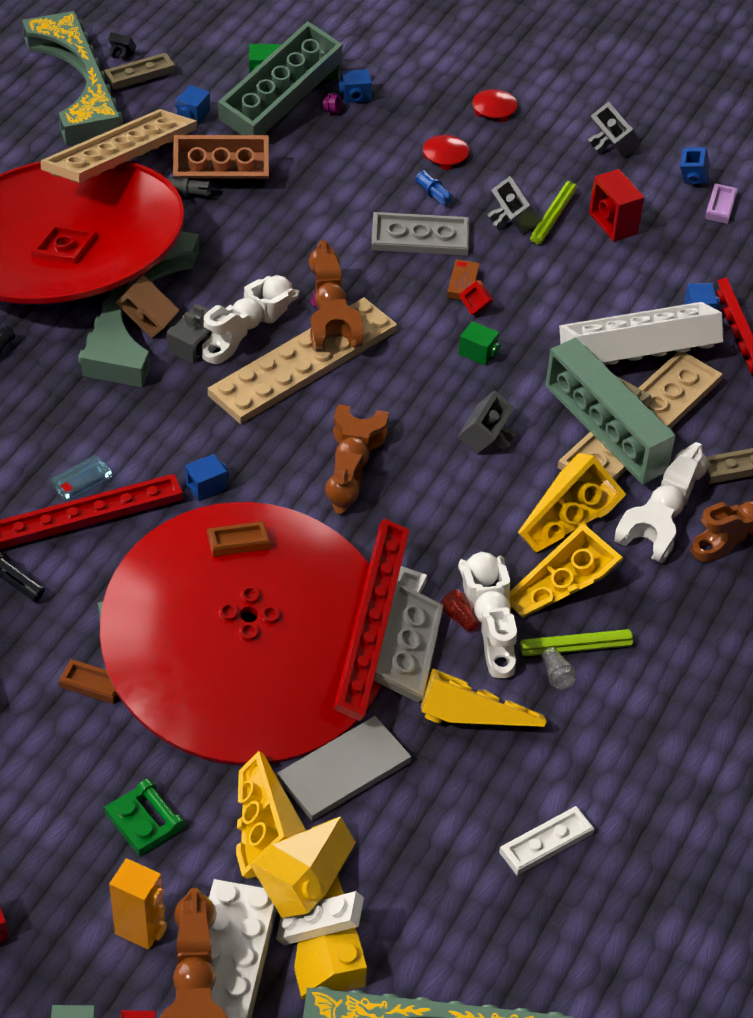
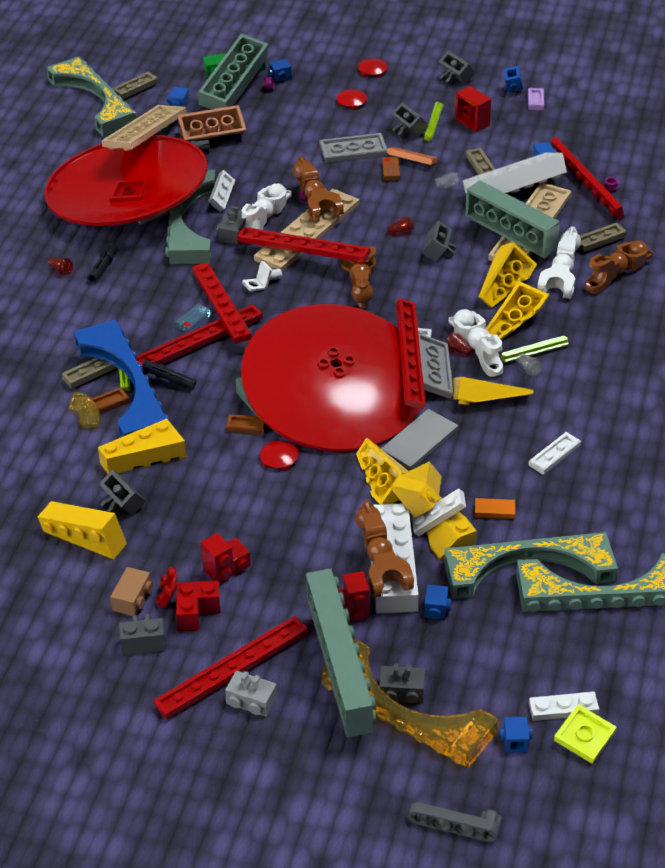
camera: 10 degrees left, 5 degrees down
green plate [104,778,186,857] -> none
black tile [108,32,137,61] -> none
light orange brick [109,858,167,950] -> none
medium nougat brick [115,274,179,338] -> none
blue brick [185,454,229,502] -> none
dark orange tile [207,521,270,556] -> none
blue axle [415,171,453,205] -> none
green brick [458,321,500,365] -> none
red tile [459,280,494,315] -> none
none -> red plate [192,263,252,344]
none -> white plate [208,170,235,212]
none -> red plate [237,227,370,263]
none -> white bracket [242,261,282,291]
none -> red dish [260,441,298,471]
none -> orange tile [387,147,437,165]
none -> clear red cone [387,216,414,236]
none -> clear cone [435,171,460,188]
none -> dark tan plate [466,148,495,175]
none -> orange tile [475,498,515,519]

